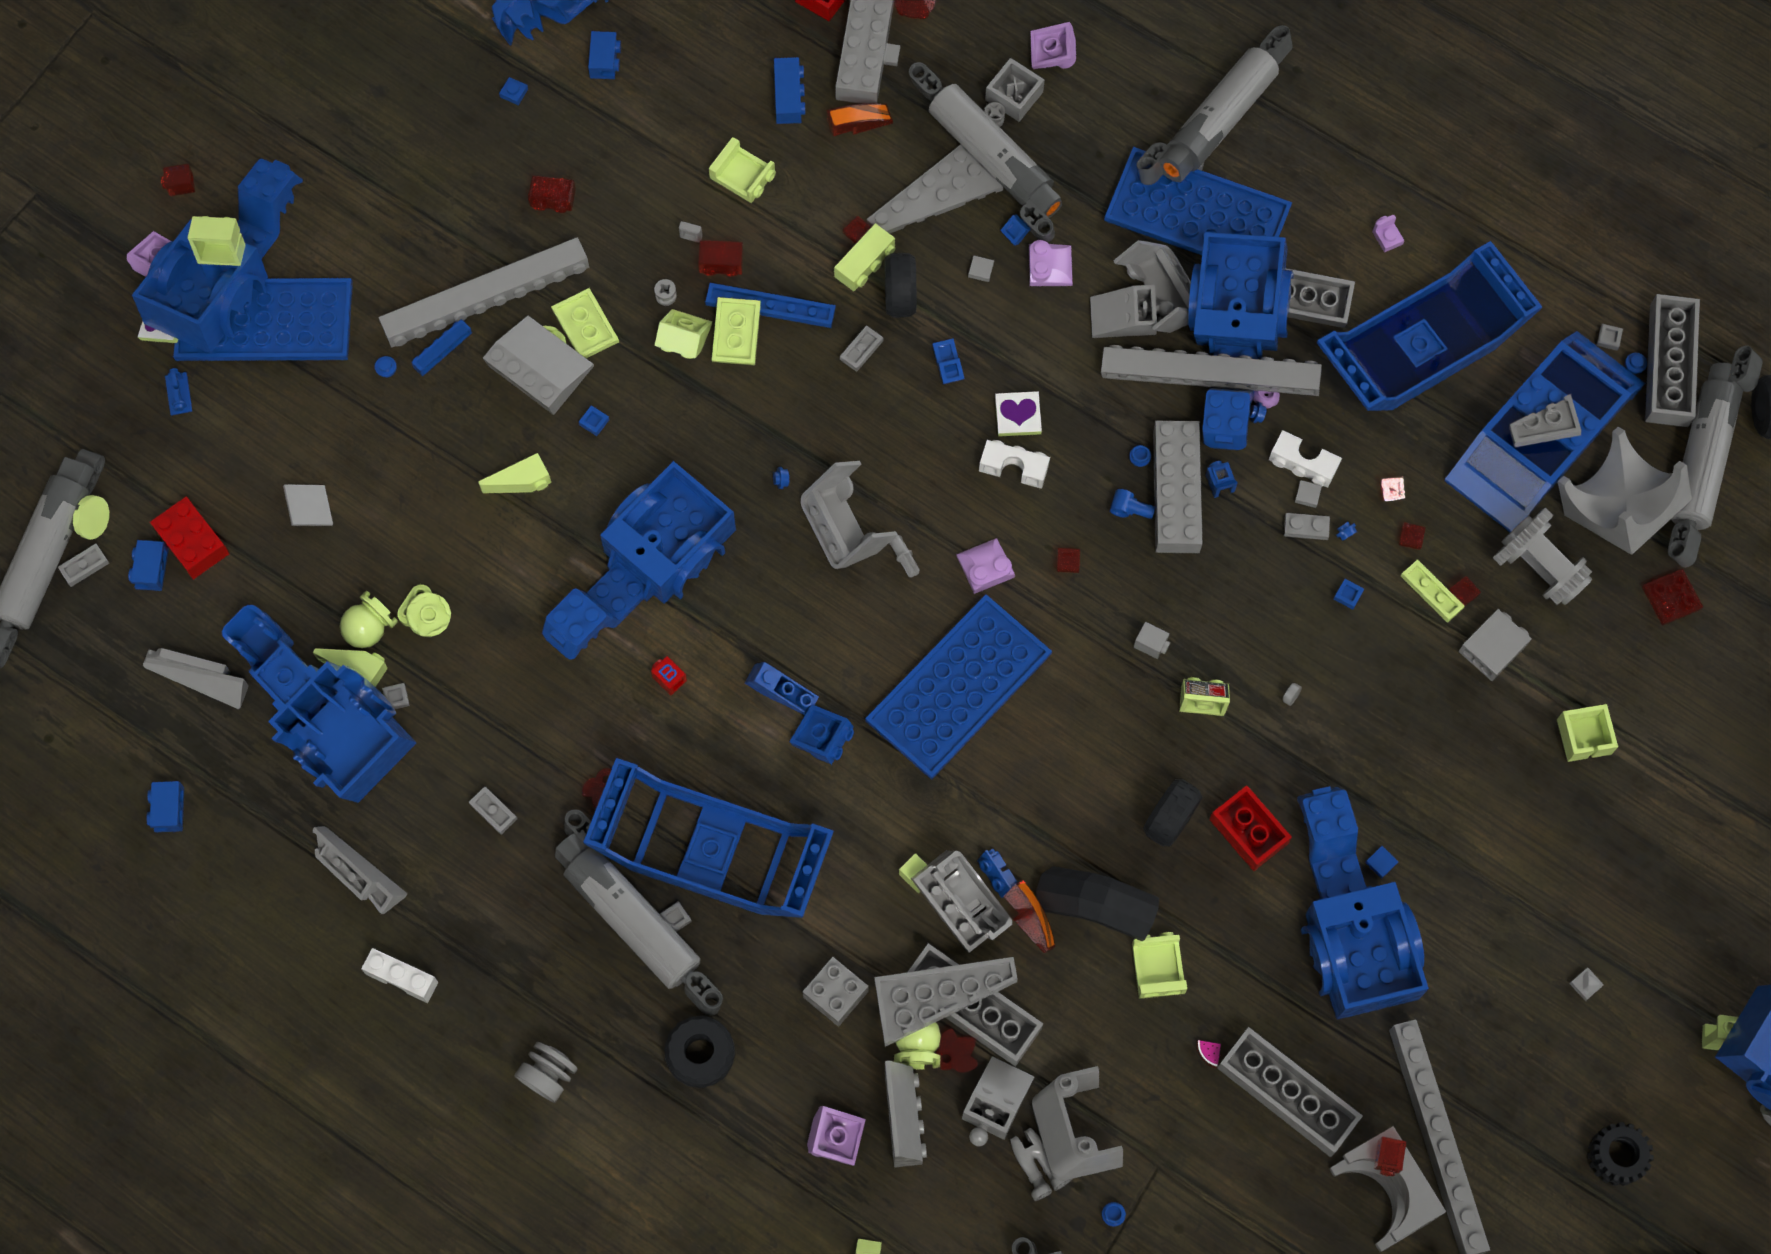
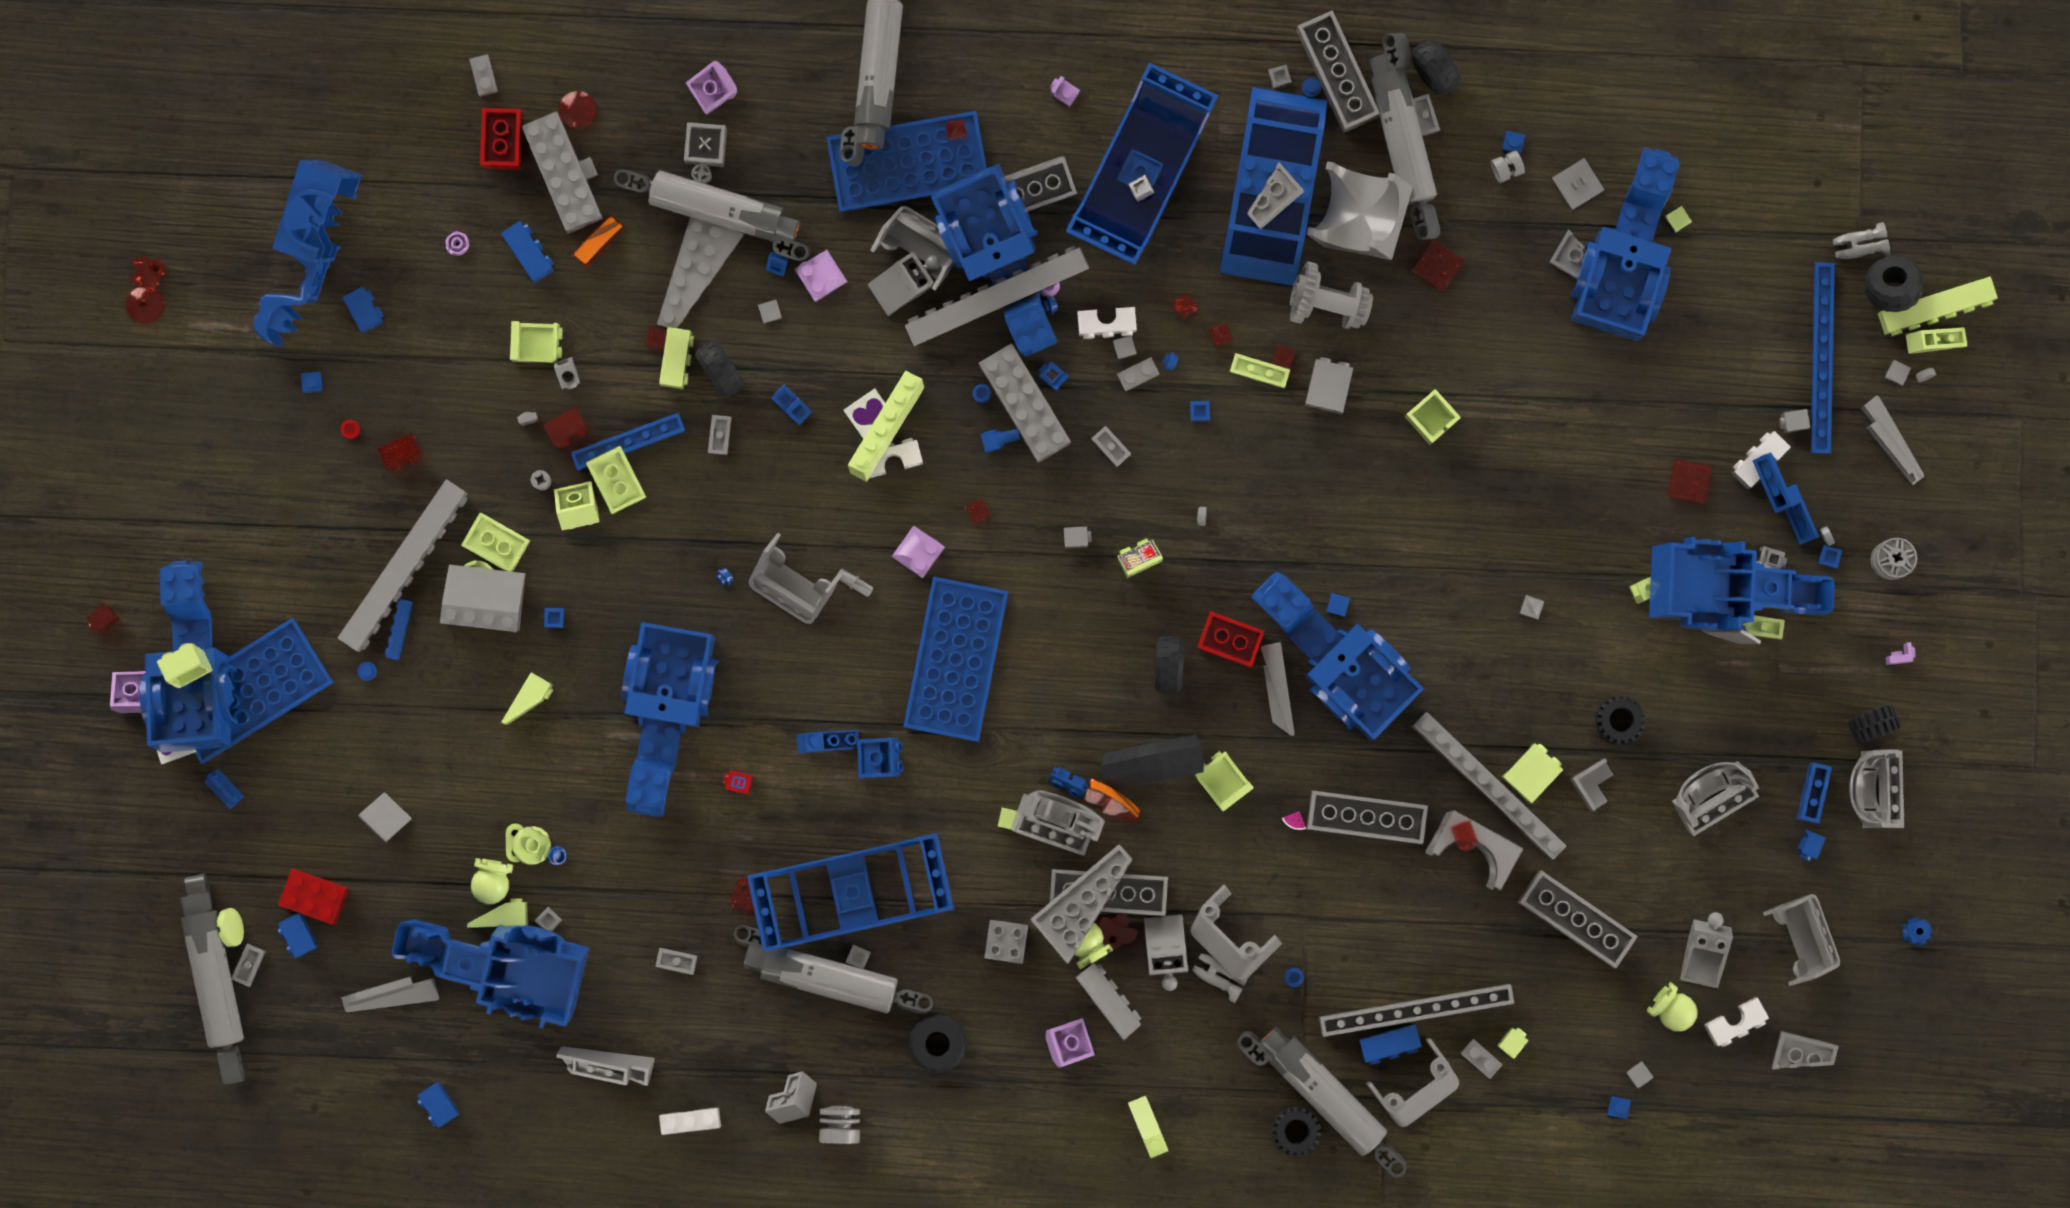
camera: 30 degrees left, 15 degrees up
none -> red tile [340,420,361,439]
none -> lavender plate [445,231,469,256]
none -> blue plate [548,846,567,865]
none -> light grey brick [554,357,580,389]
none -> light grey panel [765,1072,817,1123]
none -> yellowish green brick [848,371,924,482]
none -> clear red slope [945,119,967,141]
none -> light grey plate [1091,426,1131,467]
none -> light grey tile [1129,175,1155,202]
none -> light grey wedge [1261,642,1295,736]
none -> light grey plate [1413,94,1440,136]
none -> yellowish green panel [1501,743,1563,804]
none -> light grey panel [1570,758,1613,812]

